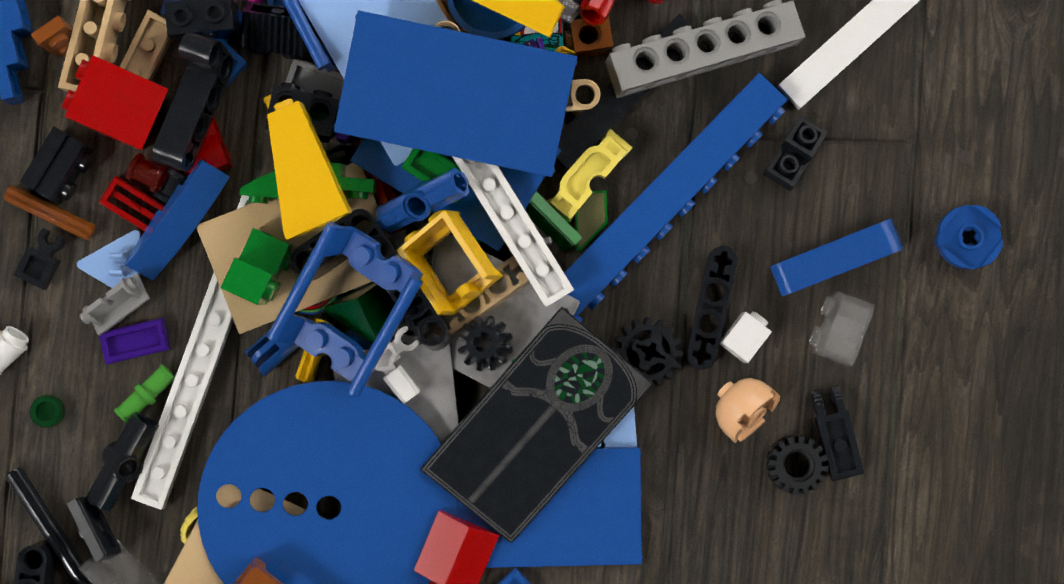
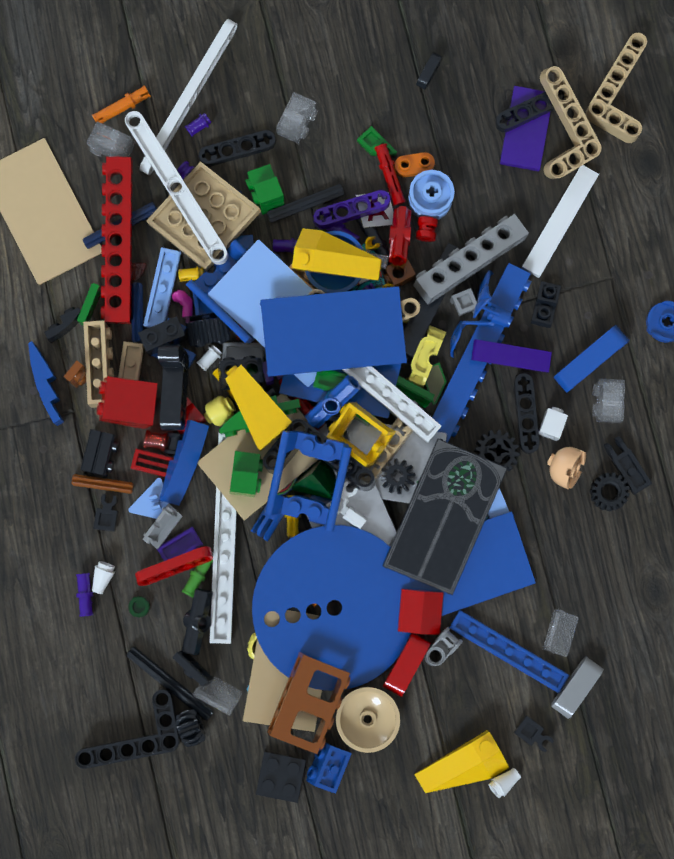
camera: 20 degrees left, 5 degrees down
none -> red beam [135,546,213,586]
none -> white pin [196,345,222,371]
none -> light yellow head [204,396,236,426]
none -> blue plant [450,270,511,358]
none -> light grey panel [450,288,477,316]
none -> dark purple tile [471,339,552,373]

